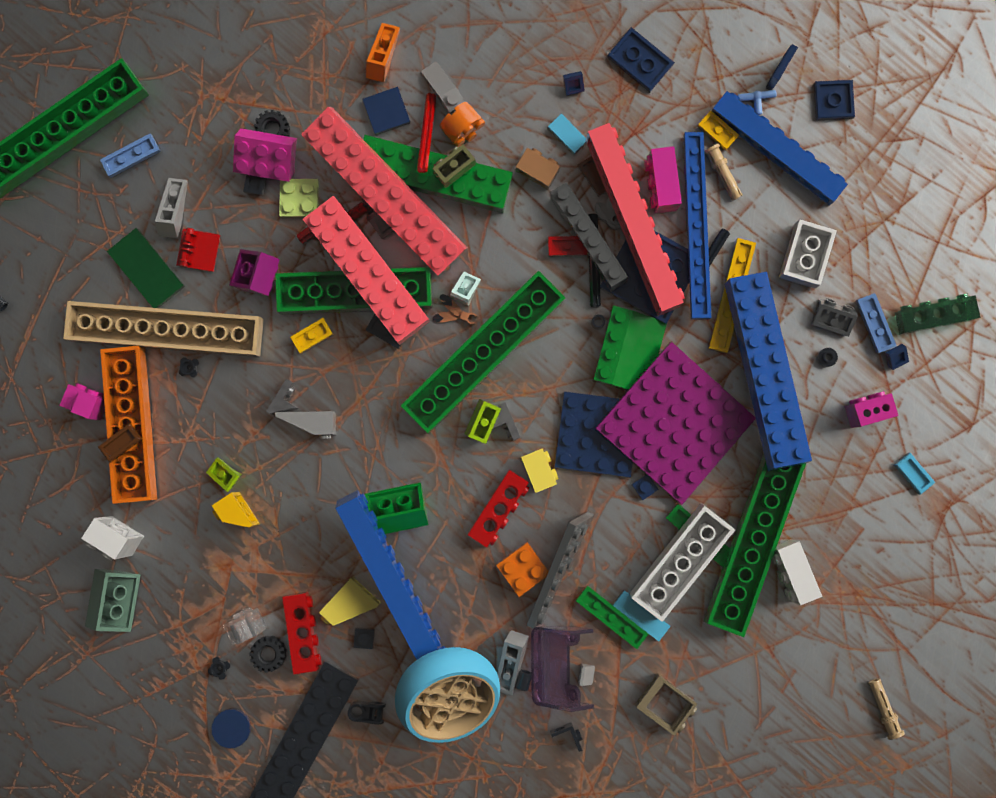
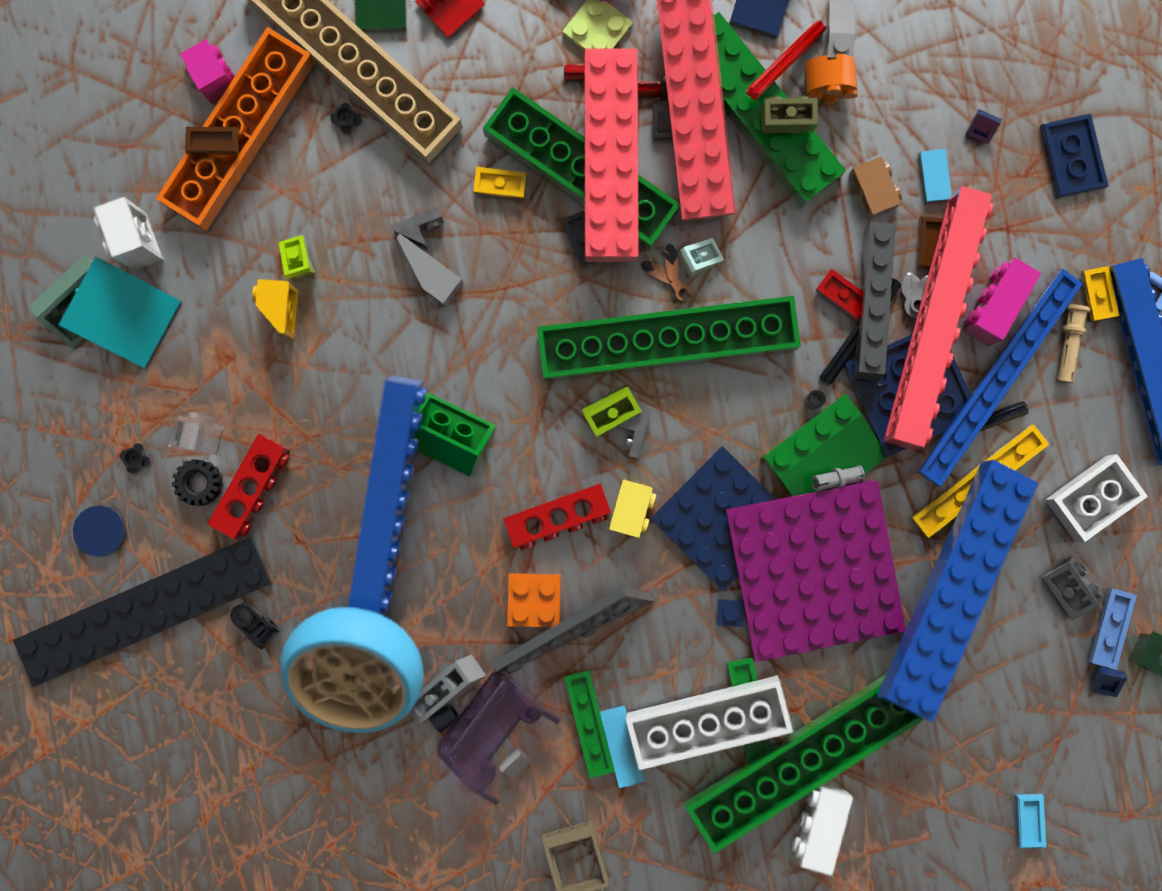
camera: 30 degrees right, 0 degrees up
magenta brick [229,249,280,296] -> none
light yellow slope [319,577,381,626] -> none
black plate [353,628,375,649] -> none
black bracket [550,722,583,752] -> none
black plate [818,348,838,367] -> none
dark pink piece [844,391,899,428] -> none
none -> teal piece [58,256,181,368]
none -> light grey pin [811,465,865,492]

